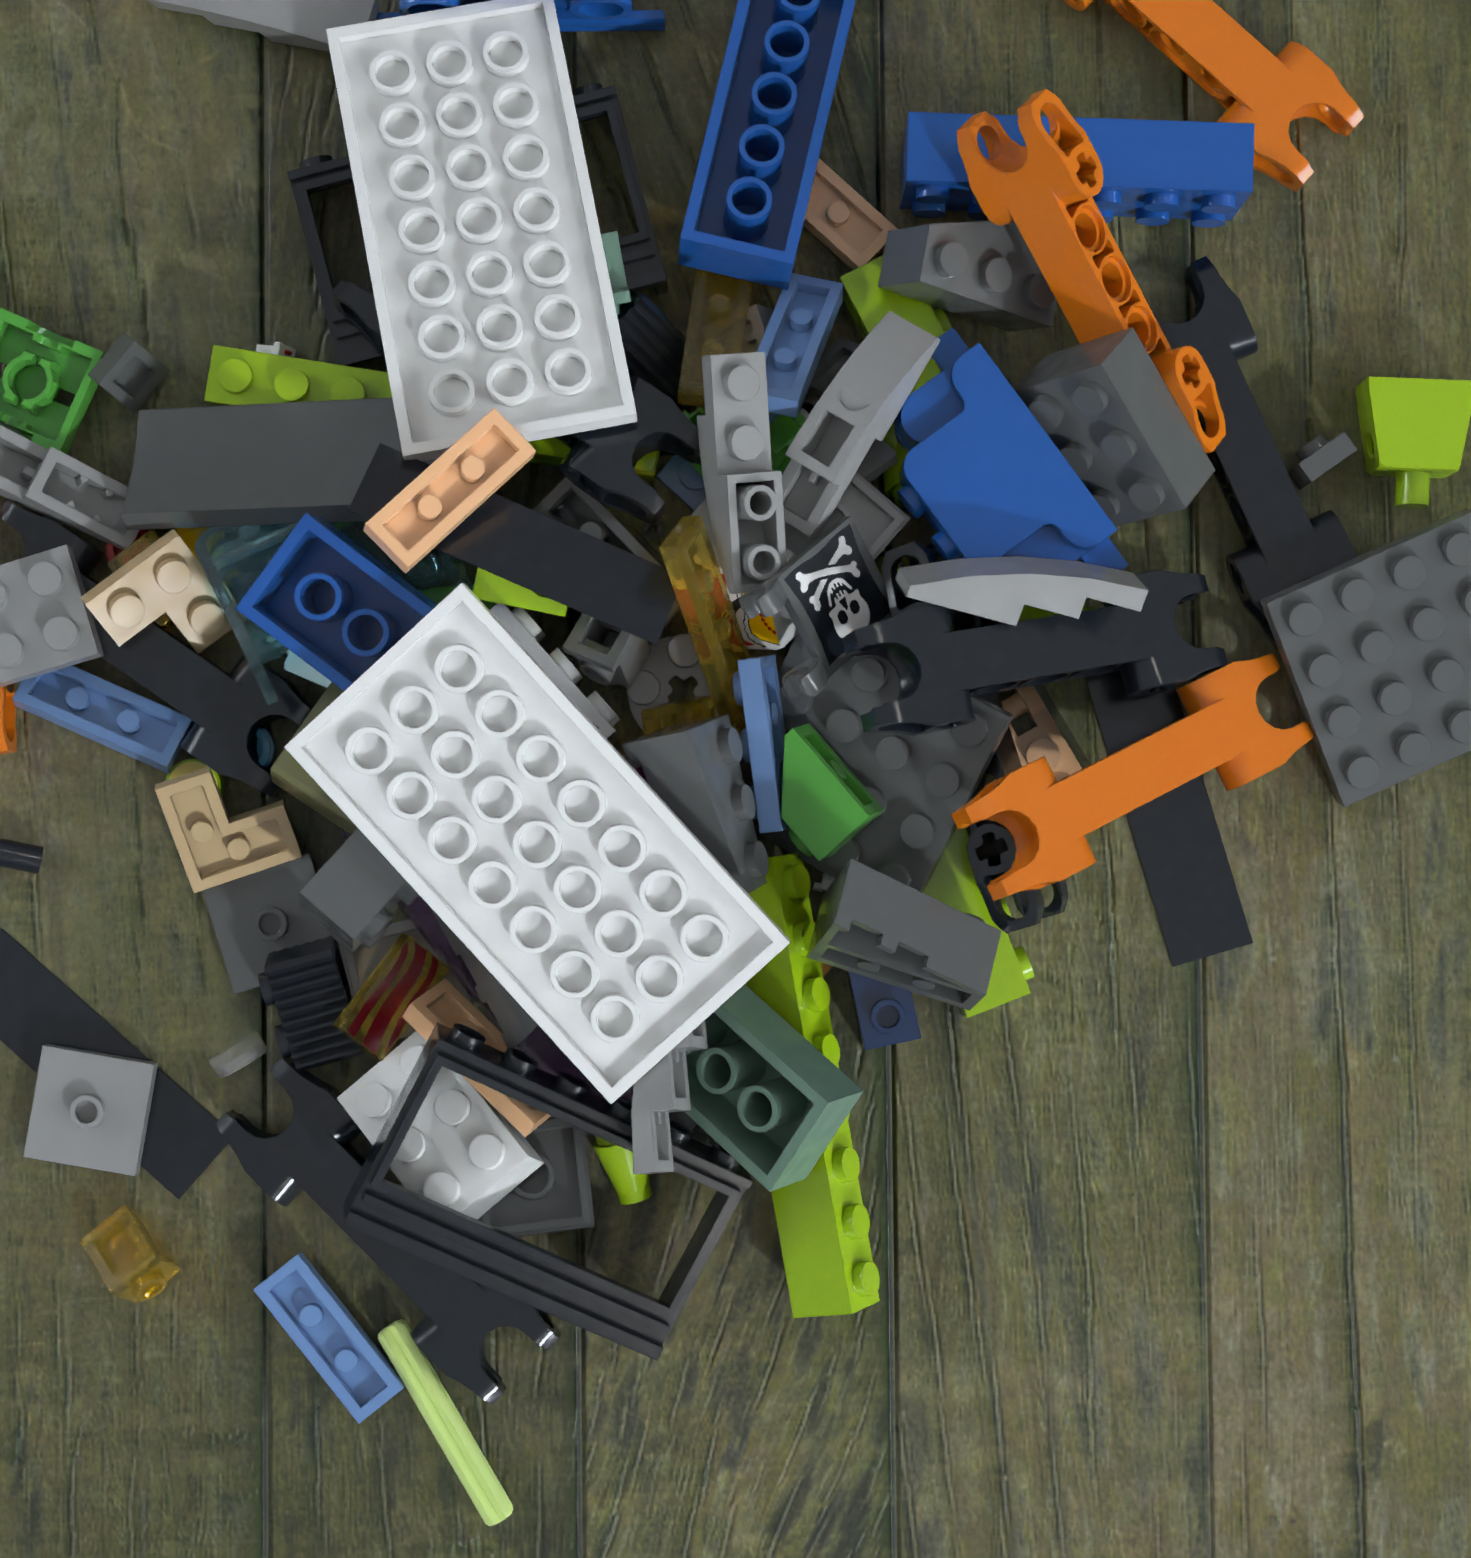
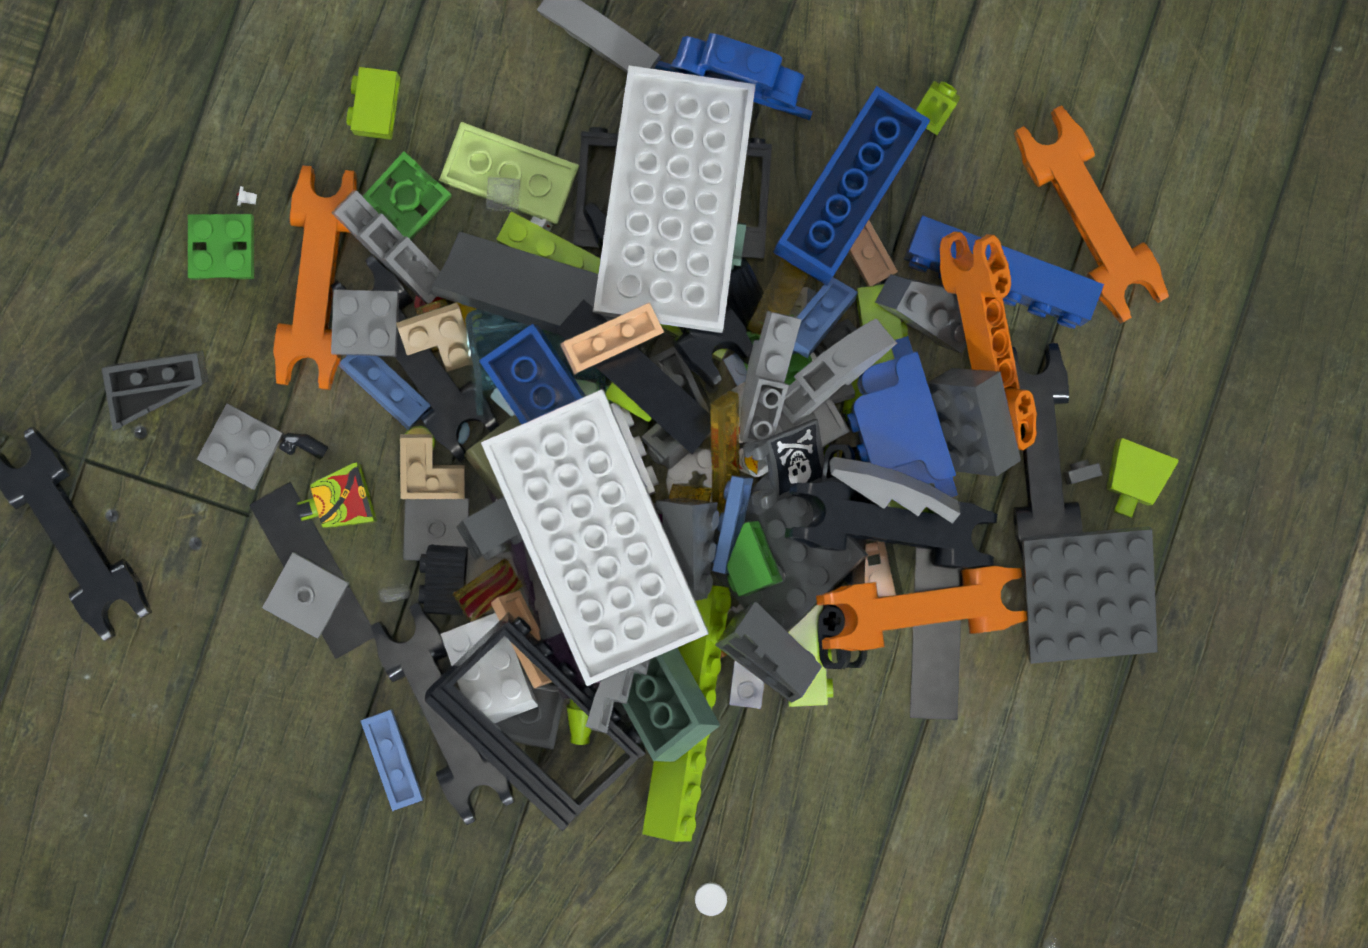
camera: 25 degrees right, 0 degrees up
clear yellow bracket [80,1205,180,1304] -> none
dark grey tile [88,332,170,413] -> none
yellowish green axle [378,1319,513,1526] -> none
none -> torso [297,462,377,528]
none -> yellowish green tile [439,122,579,226]
none -> clear plate [486,177,521,212]
none -> white tile [695,882,727,916]

